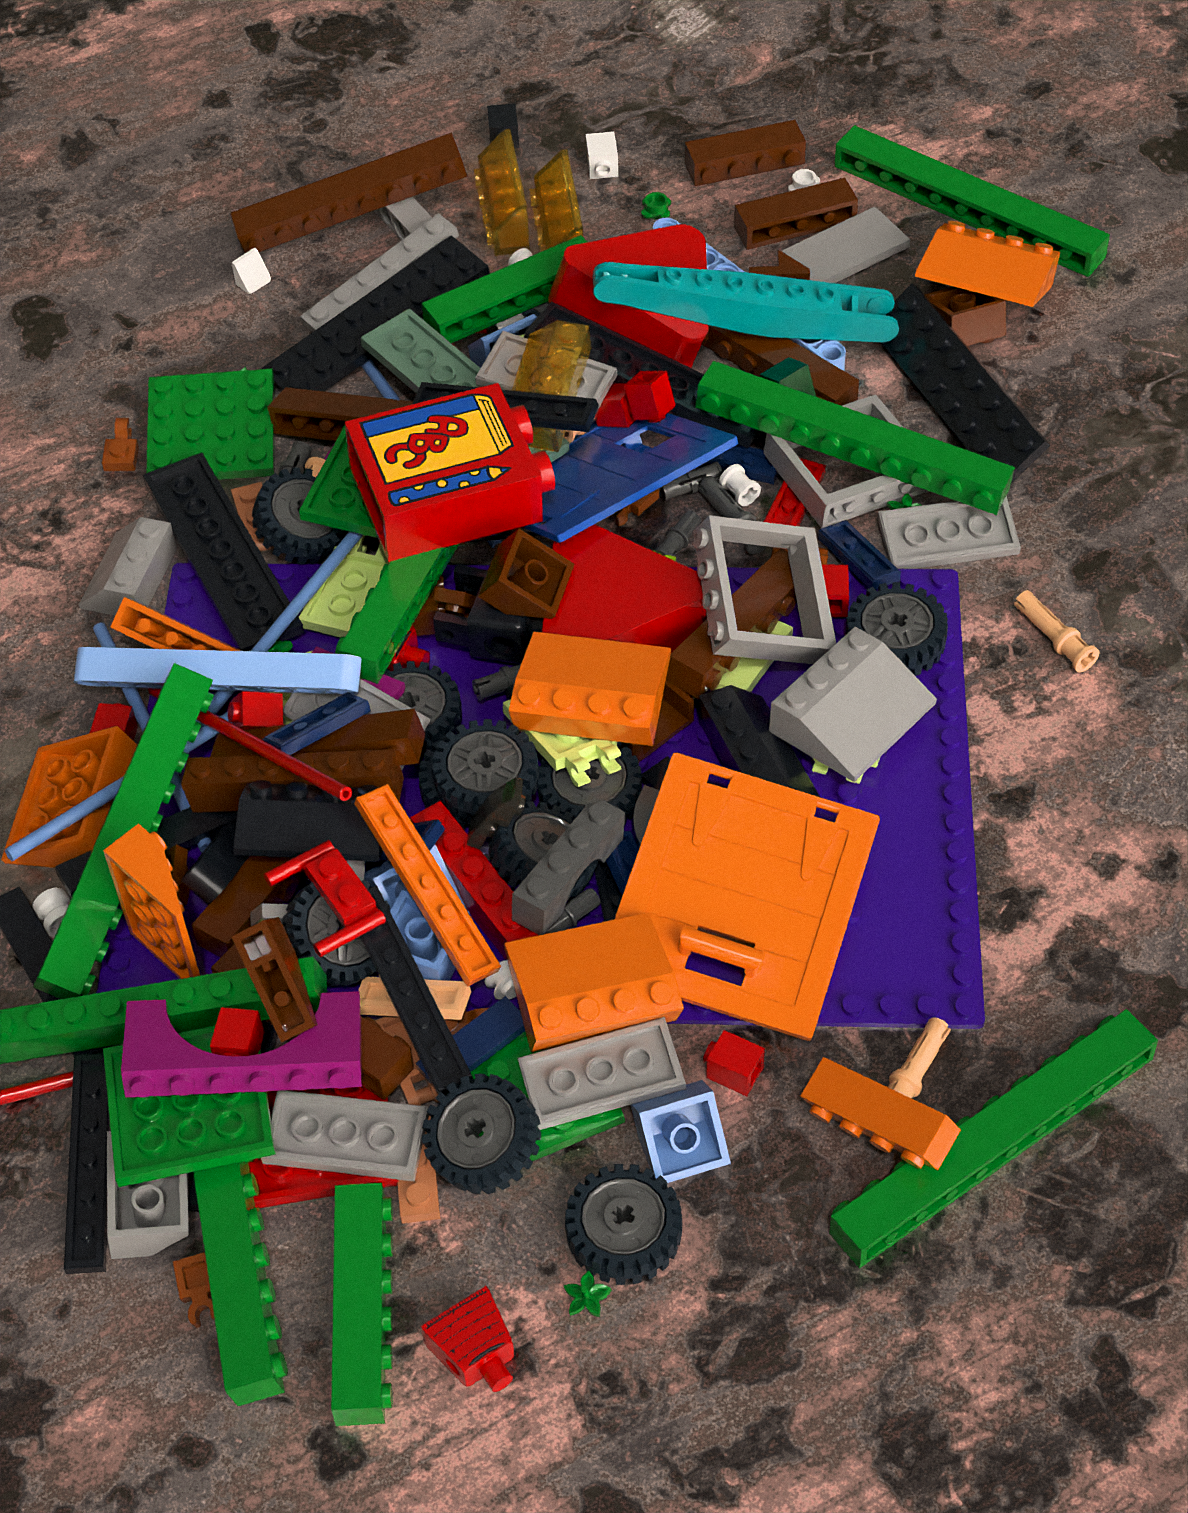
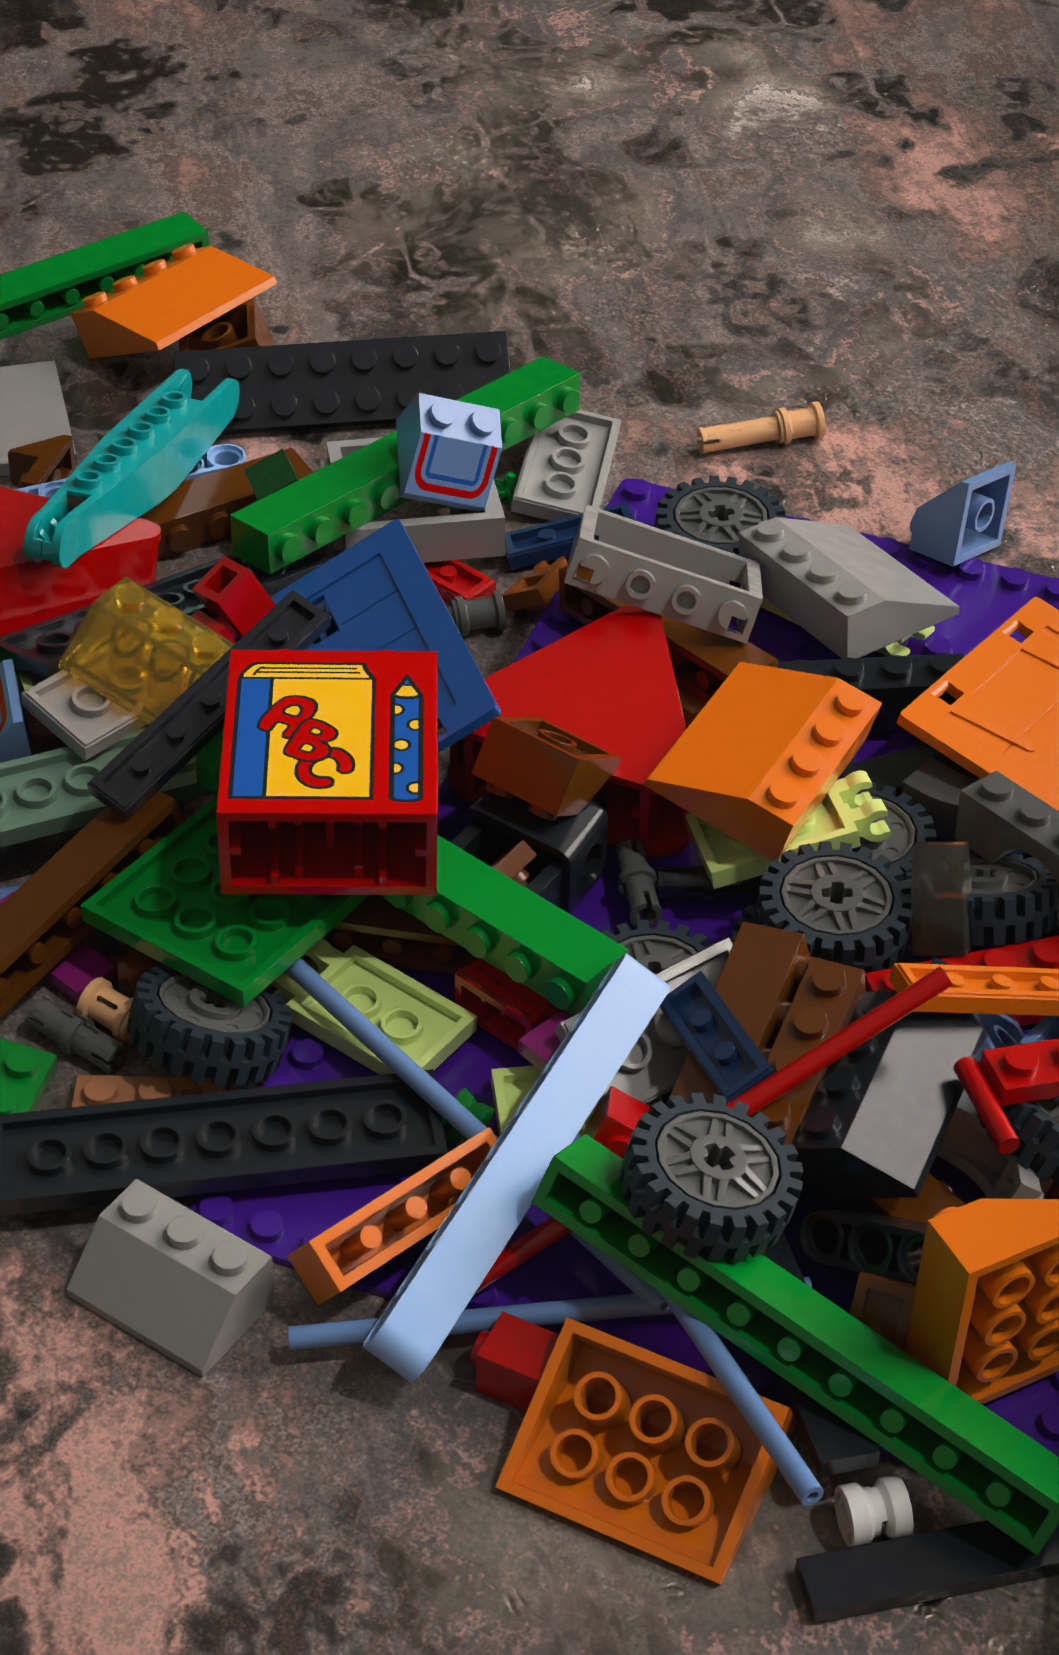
camera: 75 degrees left, 10 degrees down
none -> medium blue slope [396,393,502,512]
none -> black wheel [619,1093,803,1263]
none -> medium blue slope [909,462,1017,567]

